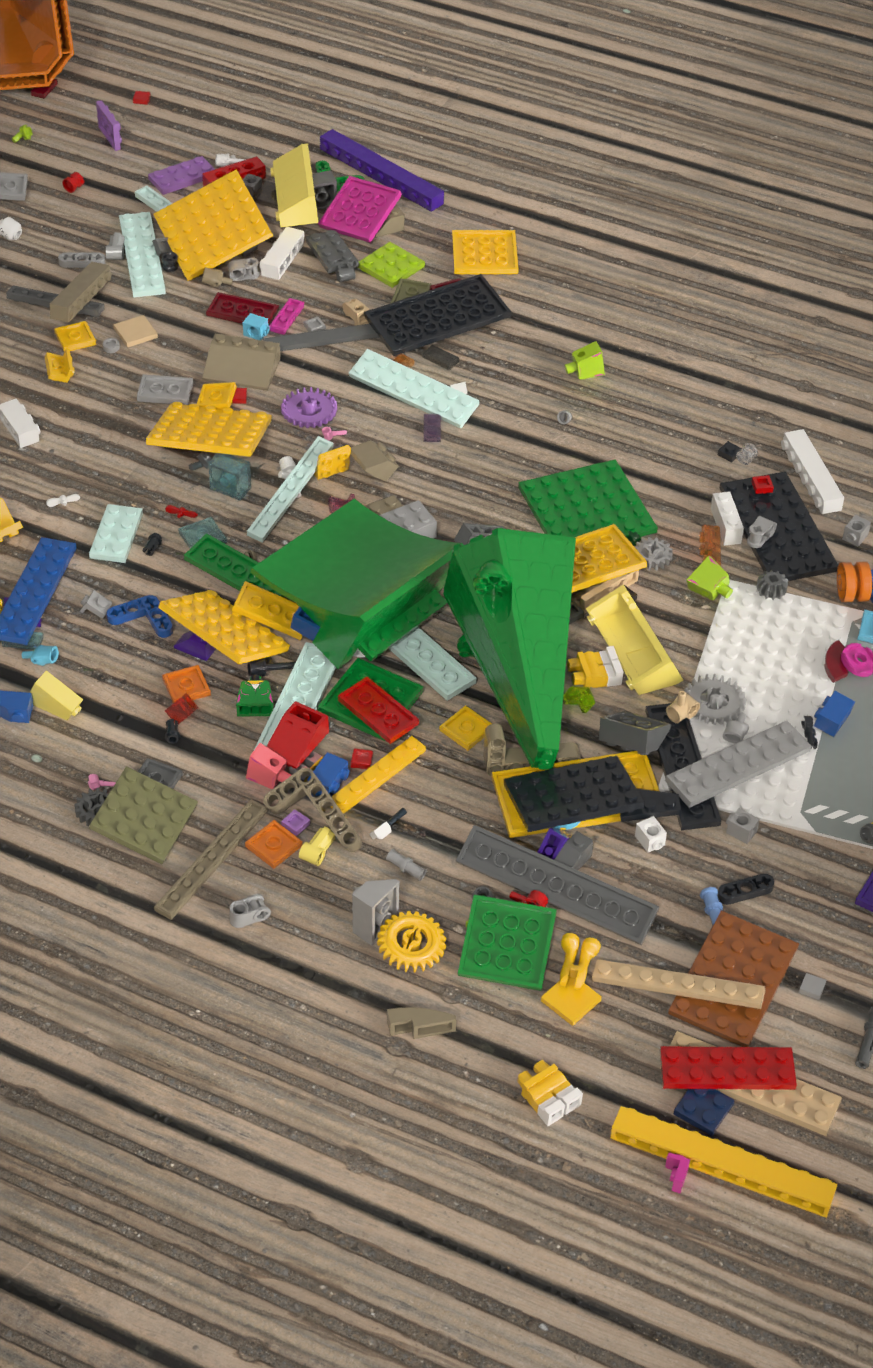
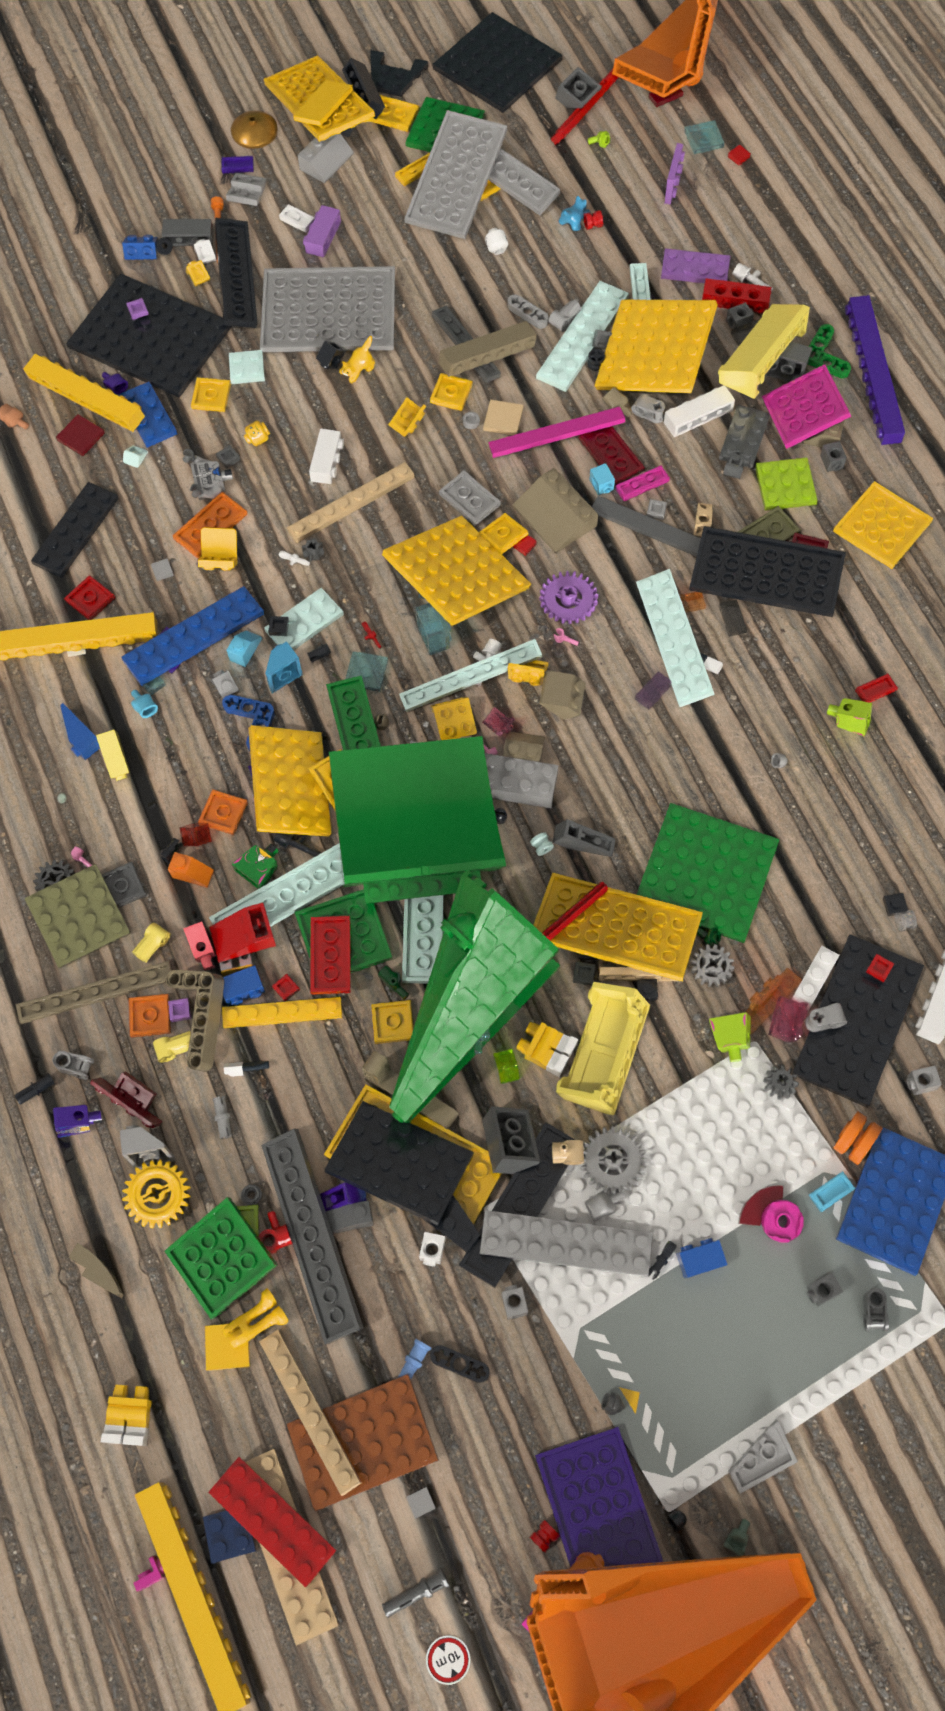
camera: 45 degrees right, 20 degrees up
none -> black axle [14,1073,55,1104]
none -> dark purple torso [53,1105,102,1138]
none -> dark red bracket [90,1071,163,1128]
none -> light yellow piece [132,922,171,963]
none -> orange slope [168,852,214,888]
none -> medium azure slope [226,630,262,667]
none -> dark azure slope [265,641,303,693]
none -> black plate [268,616,289,636]
none -> tan plate [287,462,415,544]
none -> dark grey gear [302,538,324,562]
none -> dark green piece [378,965,409,1000]
none -> yellow bracket [430,696,477,740]
none -> dark pink tile [488,407,625,458]
none -> dark azure animal [558,196,590,231]
none -> clear light blue tile [684,120,725,154]
none -> clear pink bracket [768,996,808,1043]
none -> dark grey brick [820,441,847,472]
none -> red tile [855,674,898,703]

